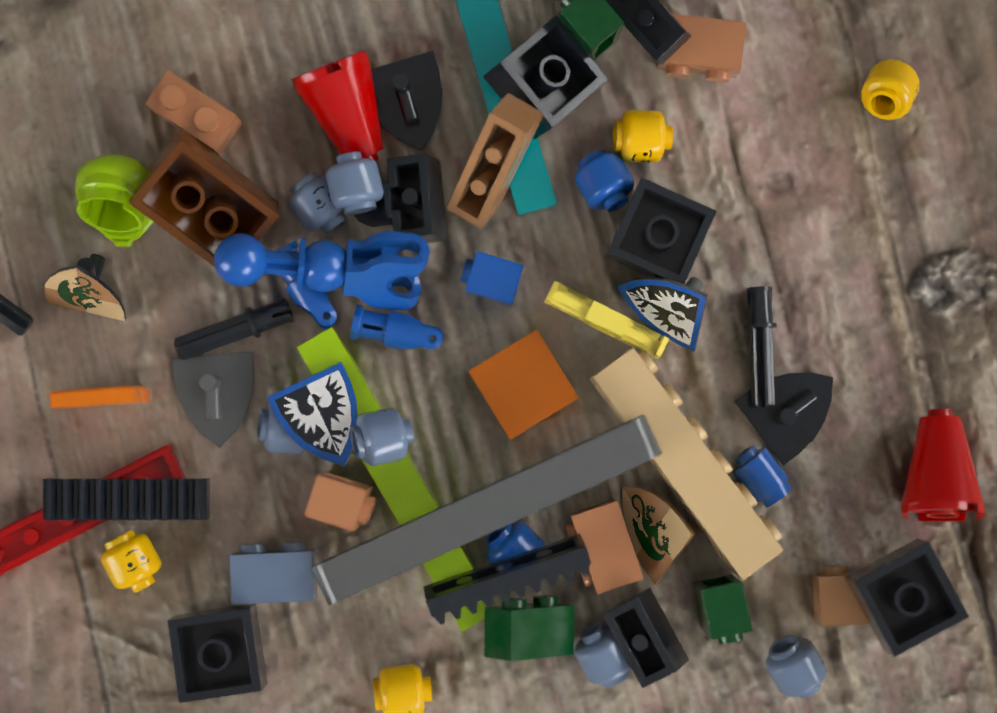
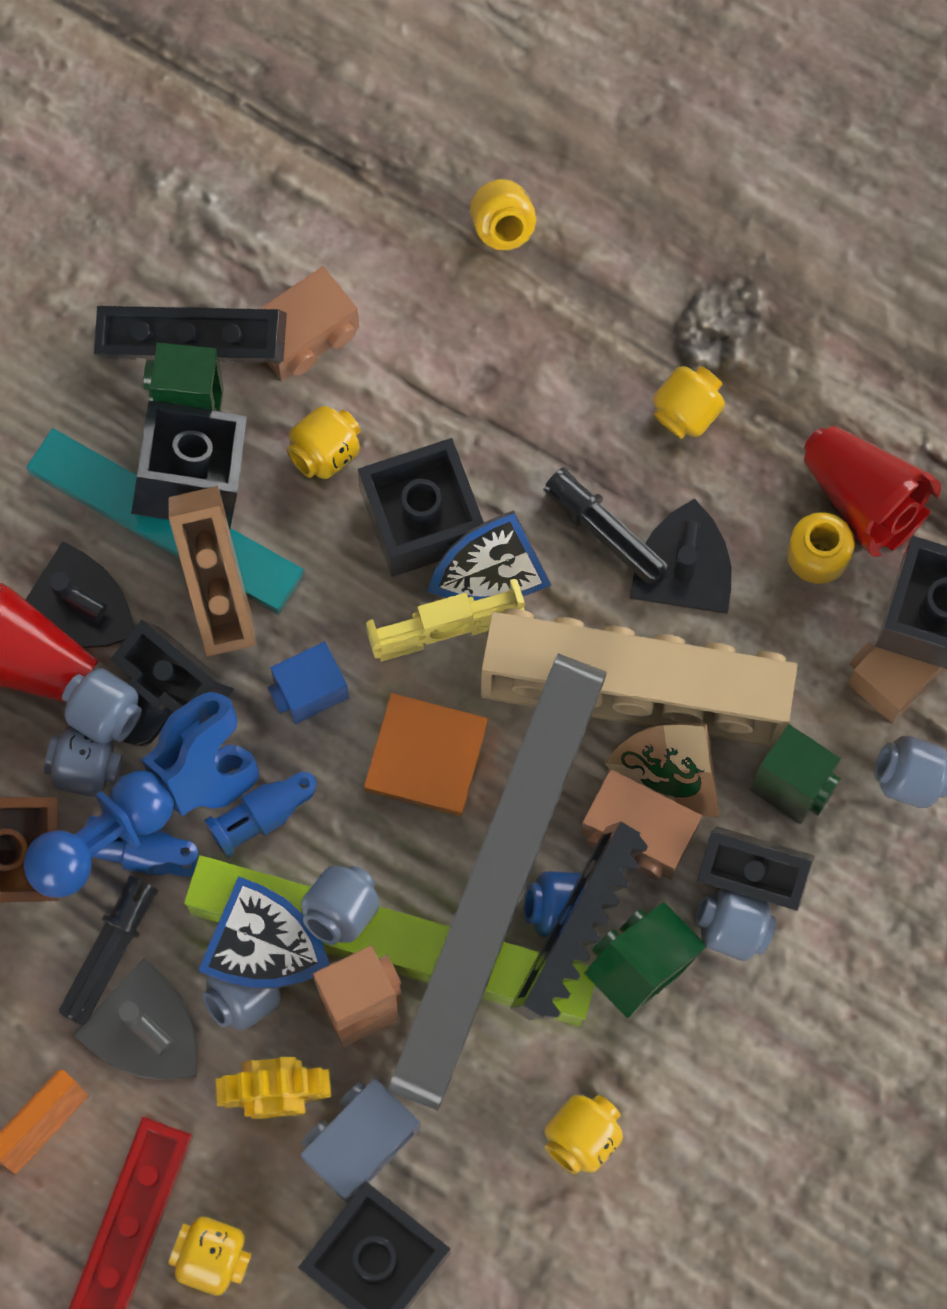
camera: 45 degrees left, 15 degrees down
black gear [43,478,210,521] -> none
blue head [574,150,634,212] -> none
blue brick [733,445,792,508] -> none
none -> yellow gear [215,1057,331,1119]
none -> yellow head [653,365,725,440]
none -> yellow head [786,512,855,584]

